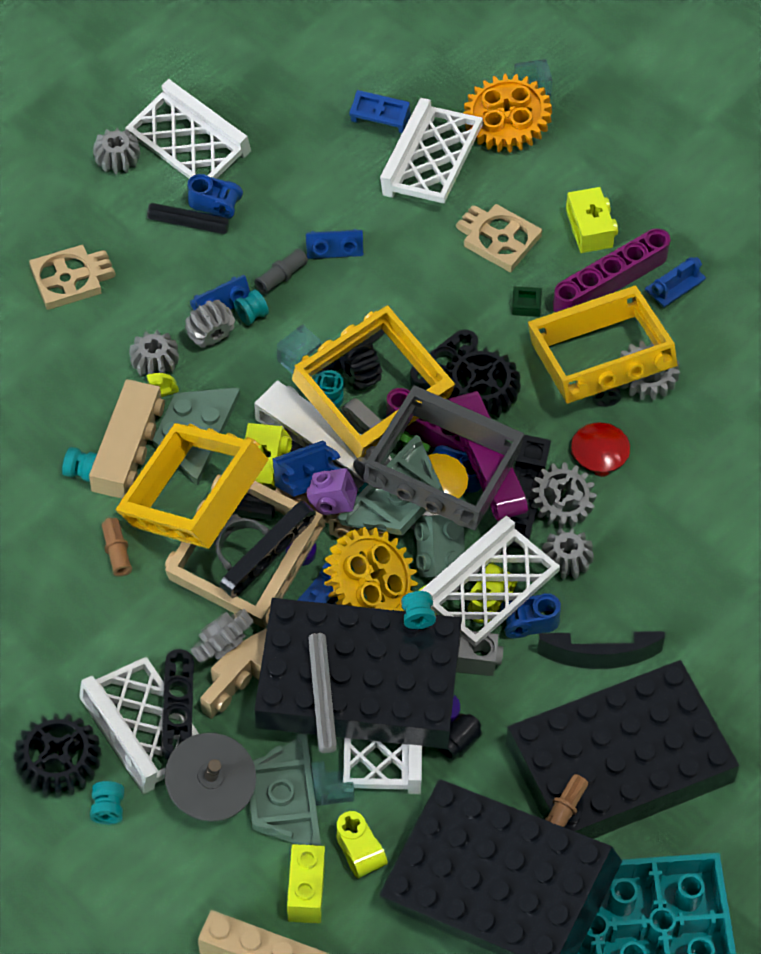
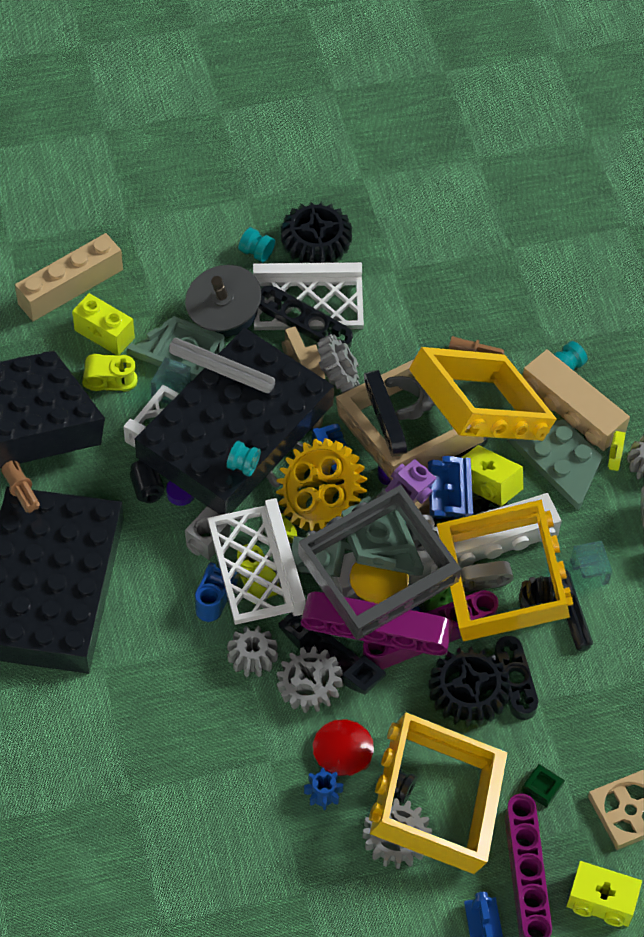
camera: 120 degrees right, 0 degrees up
teal wheel [314,370,344,408] -> none
black slope [537,631,665,669] -> none
none -> blue gear [304,768,343,810]

